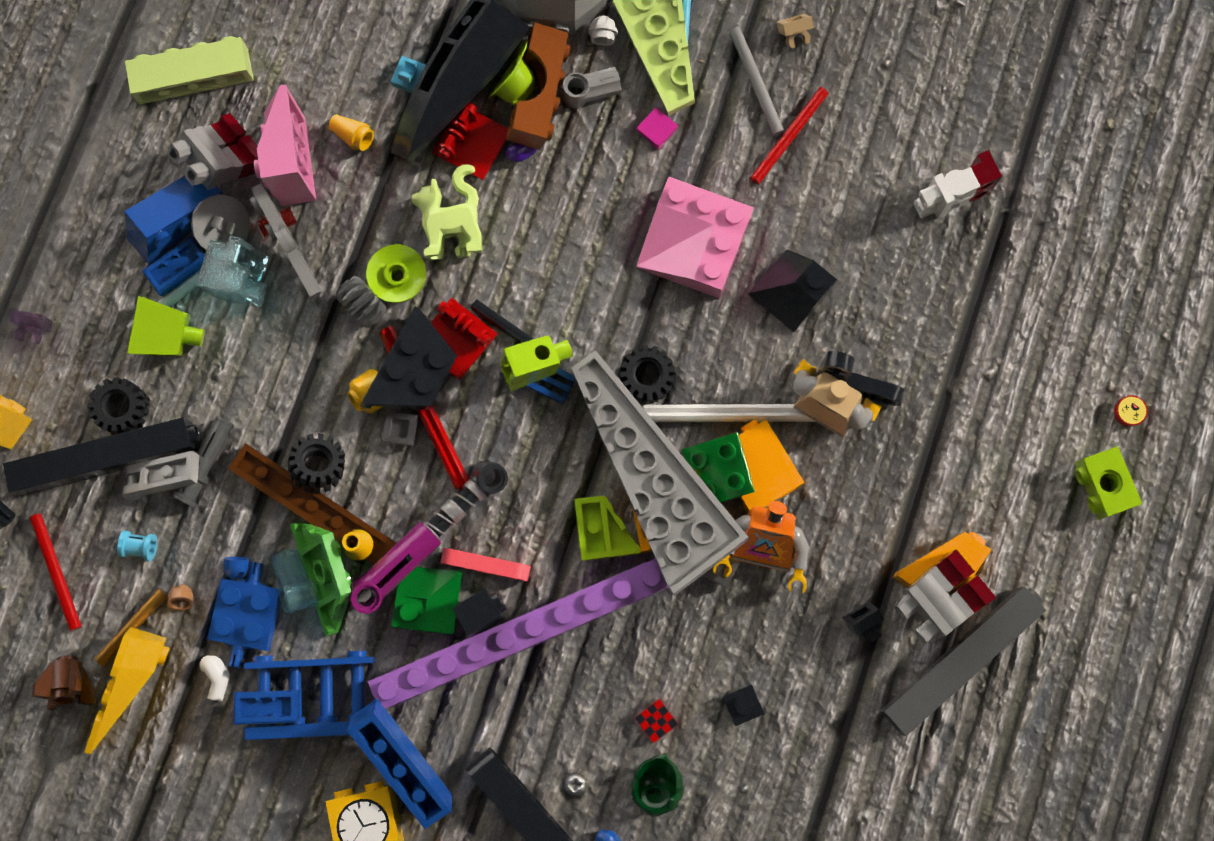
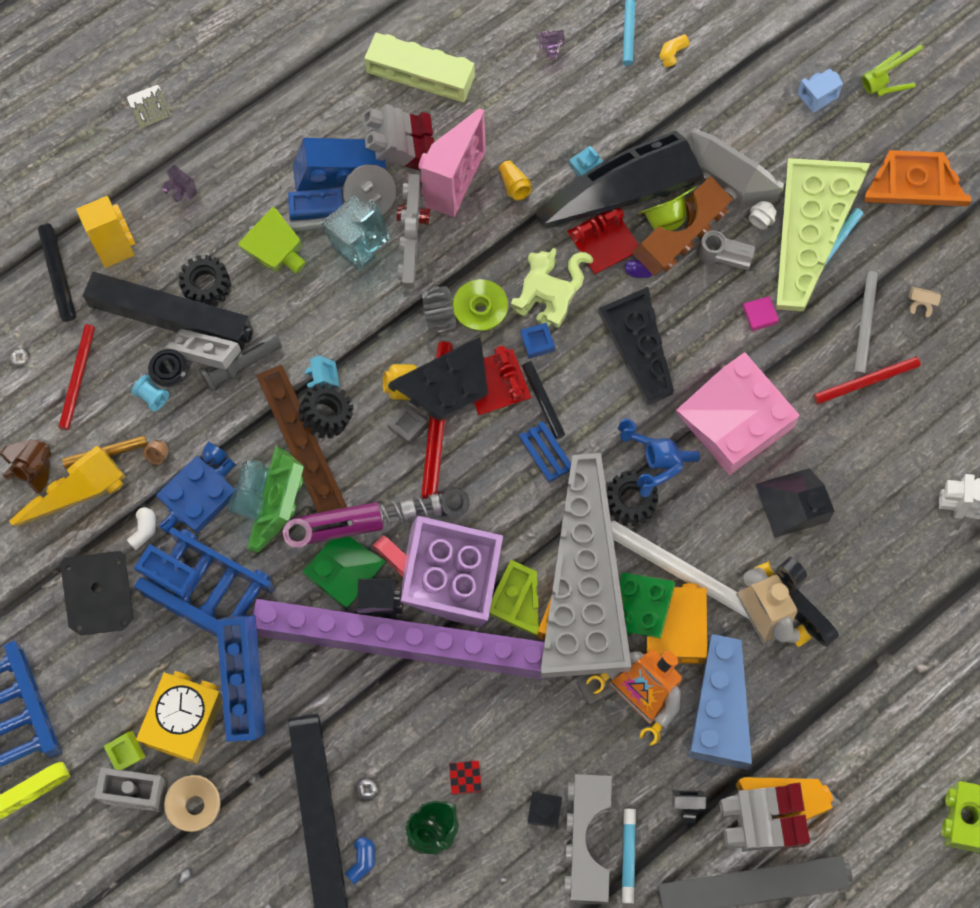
camera: 30 degrees right, 10 degrees down
yellow cone [342,529,373,560] -> none
lime torso [499,335,573,392] -> none
none -> black piece [60,551,134,636]
none -> black brick [148,349,188,388]
none -> medium azure tile [305,355,340,389]
none -> lavender slope [400,516,503,627]
none -> blue plate [520,323,555,359]
none -> light grey arch [564,774,612,905]
none -> black wing [598,287,674,405]
none -> blue piece [618,419,700,497]
none -> medium azure bar [622,809,636,904]
none -> medium blue wedge [688,634,752,770]

